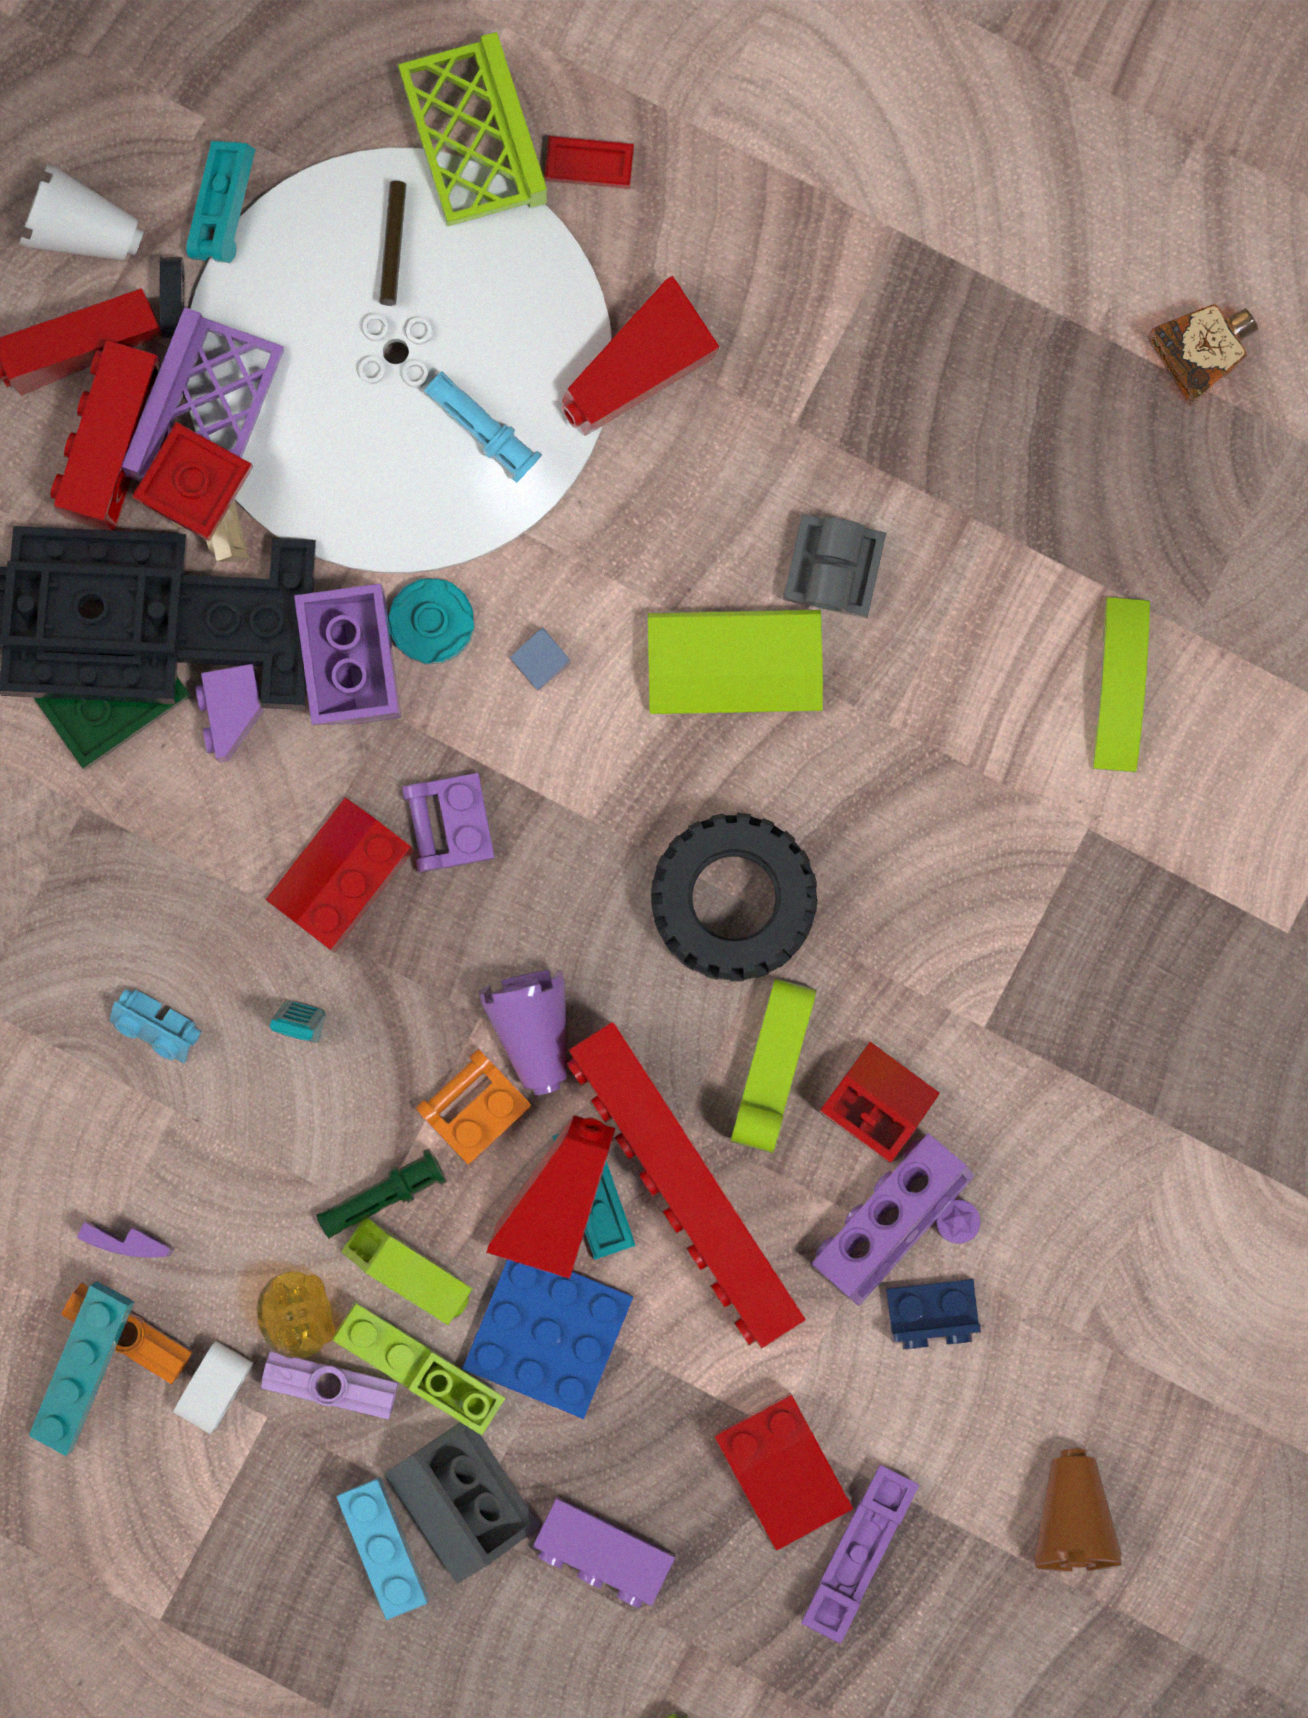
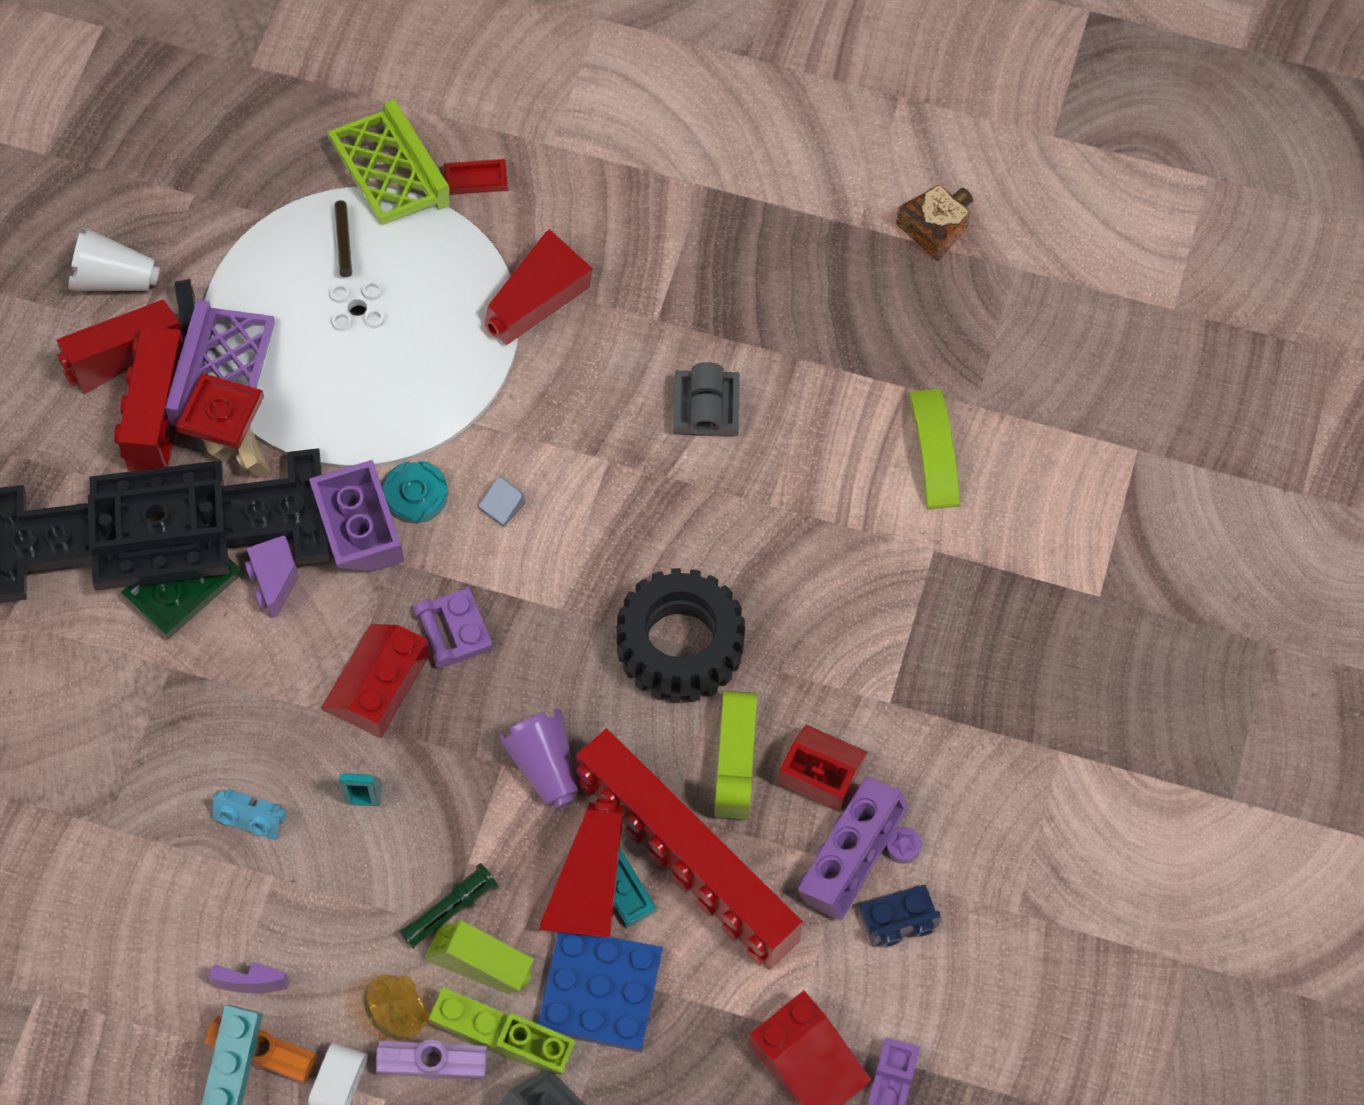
camera: 15 degrees left, 20 degrees down
teal plate [186,141,256,263] -> none
orange plate [415,1048,532,1165] -> none
medium azure pin [423,371,542,484] -> none
lime slope [648,610,823,714] -> none
dark orange cone [1034,1449,1122,1571] -> none

